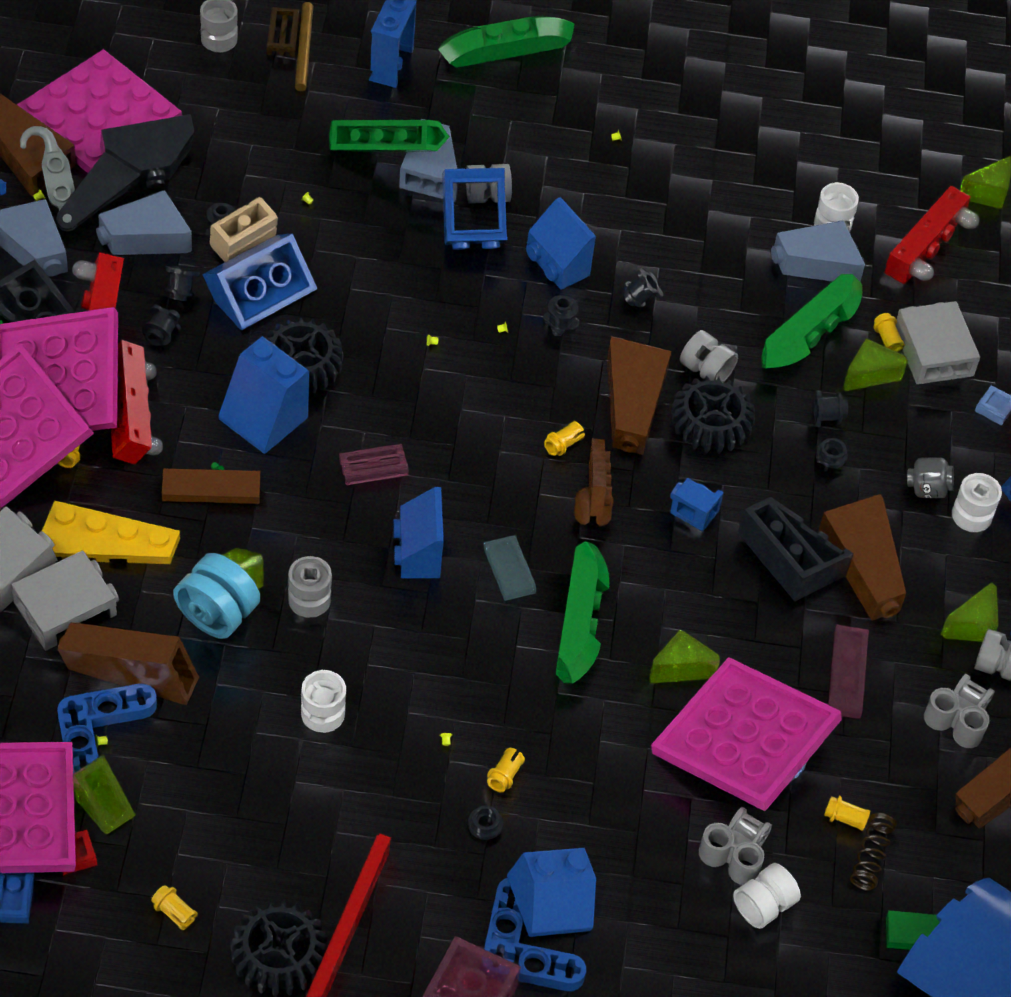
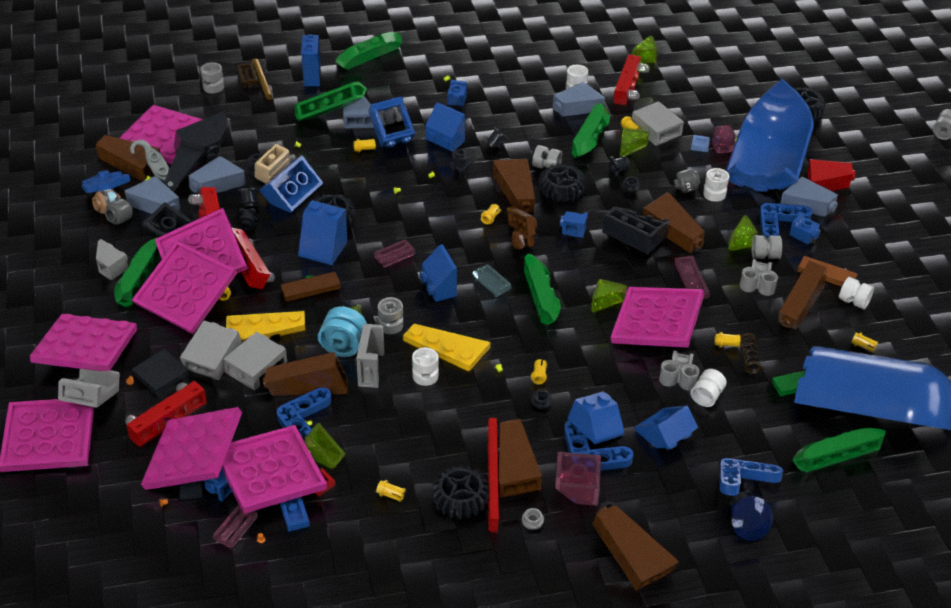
camera: 15 degrees left, 10 degrees down
none -> yellow pin [353,139,376,152]
none -> light grey panel [356,324,385,388]
none -> yellow wing [403,324,490,371]
none -> blue brick [447,80,467,106]
none -> reddish brown slope [498,419,542,498]
none -> blue slope [634,405,698,450]

